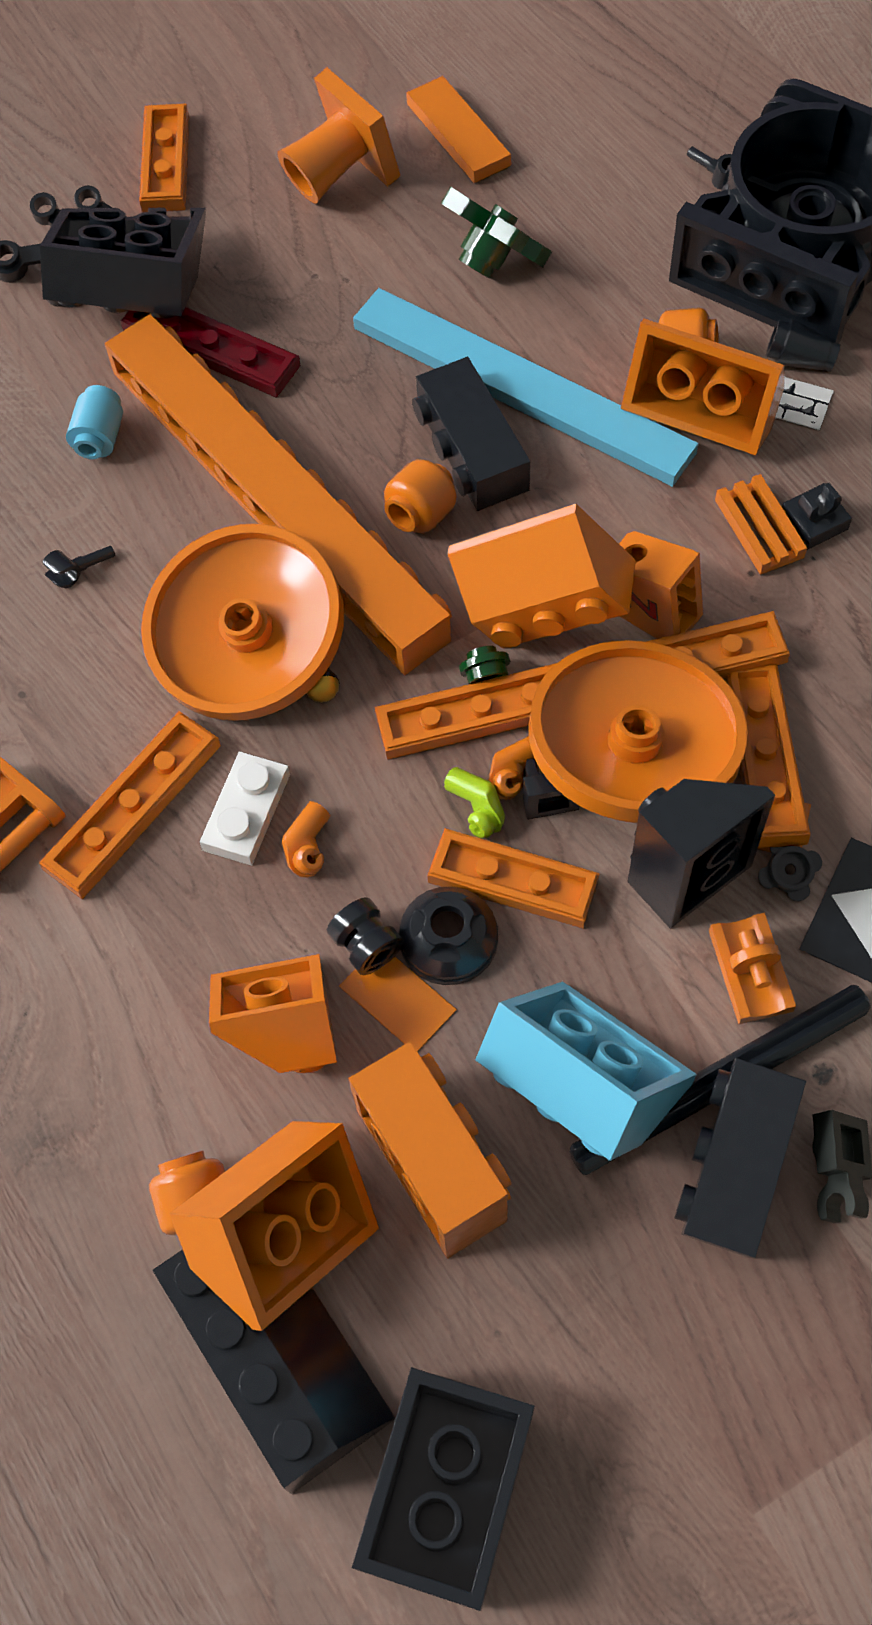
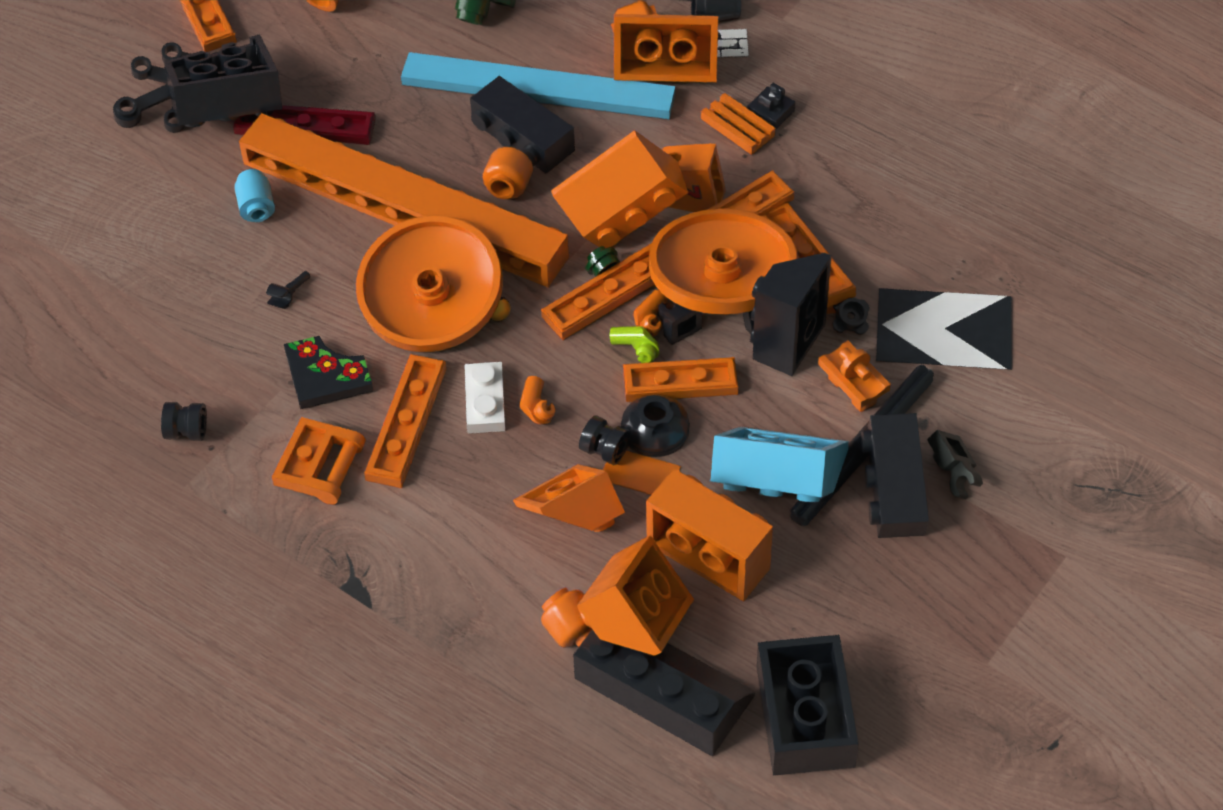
camera: 25 degrees left, 10 degrees down
none -> black tile [283,336,373,409]

